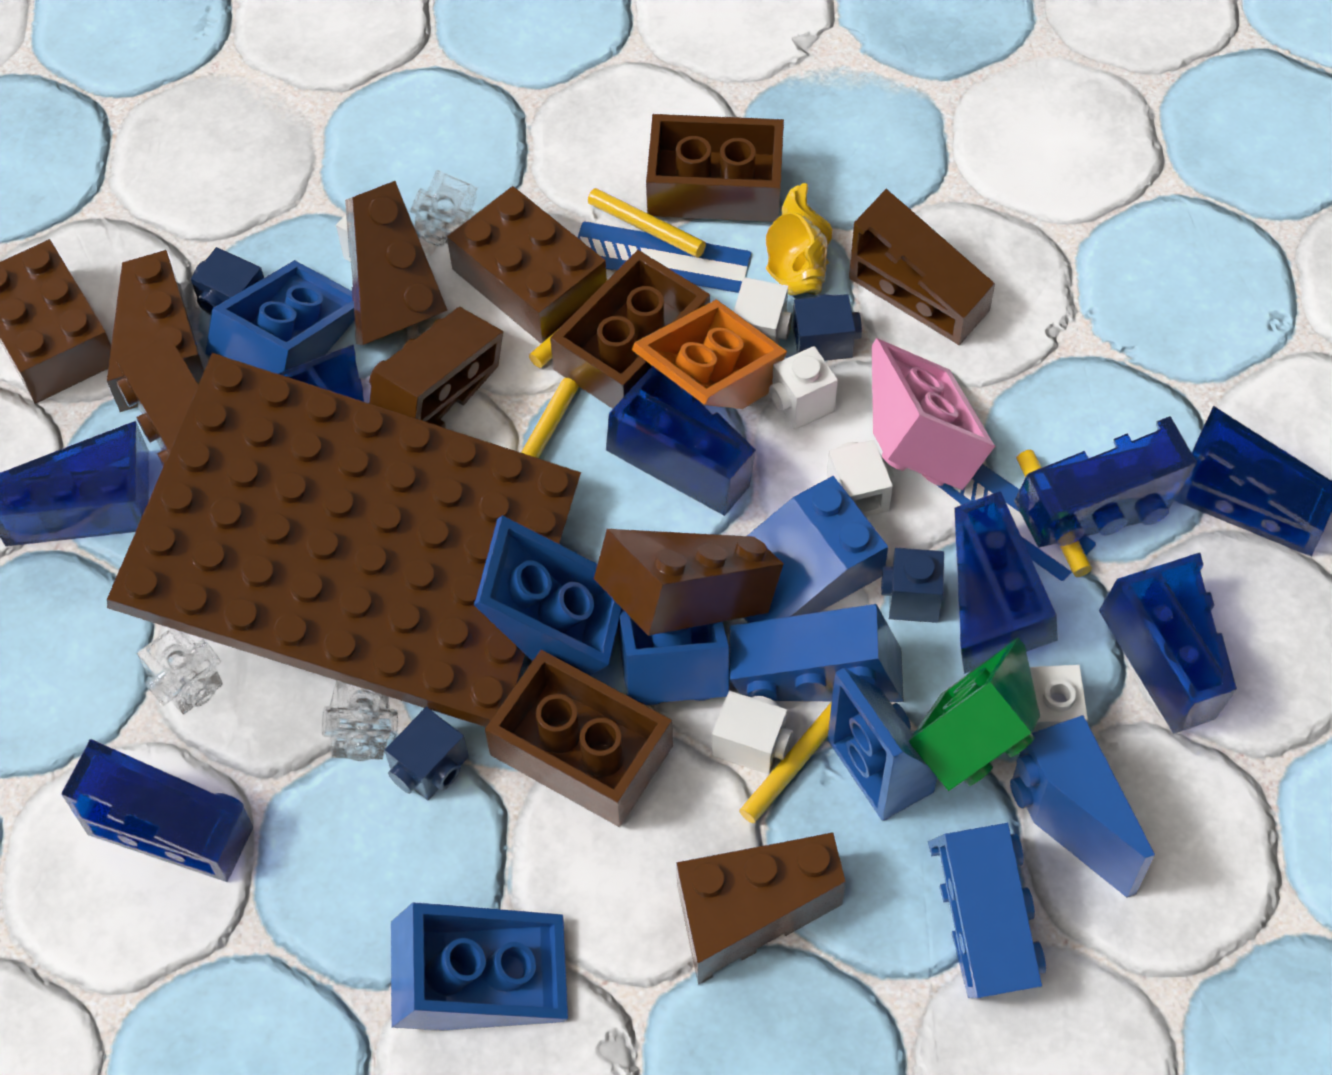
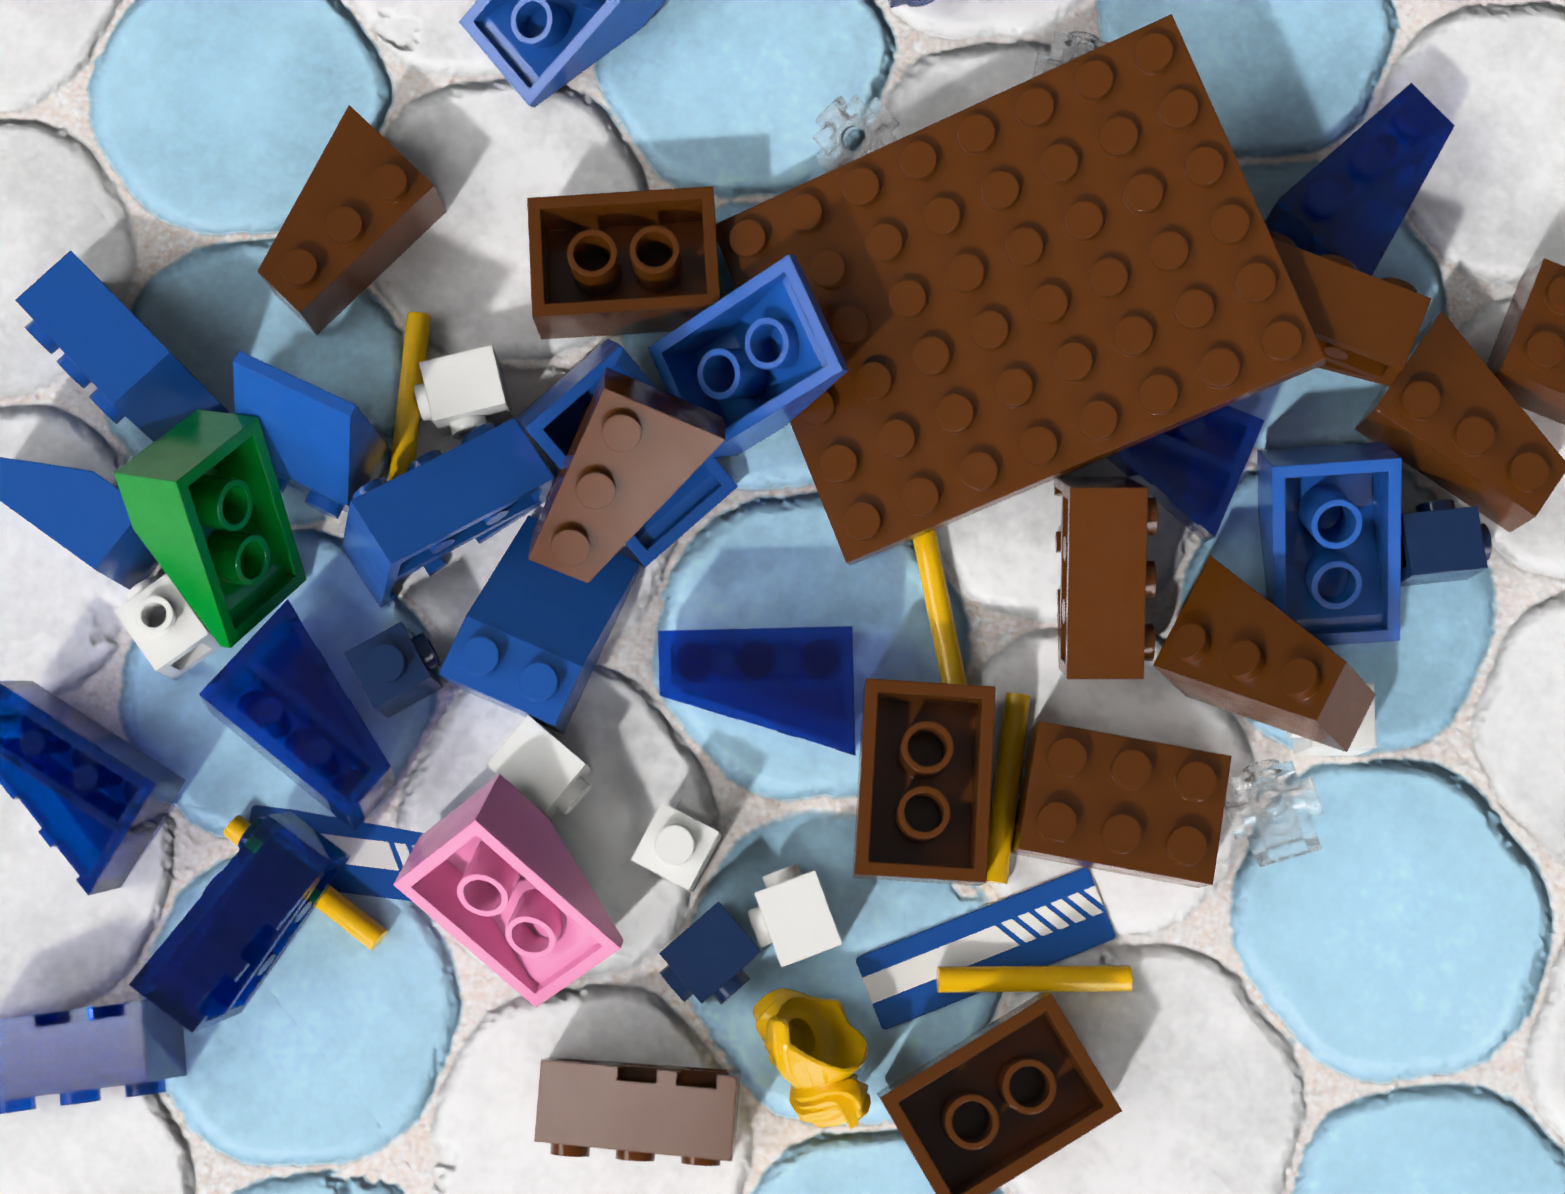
camera: 145 degrees right, 20 degrees up
dark blue brick [384,706,469,800] -> none
orange slope [632,299,787,409] -> none

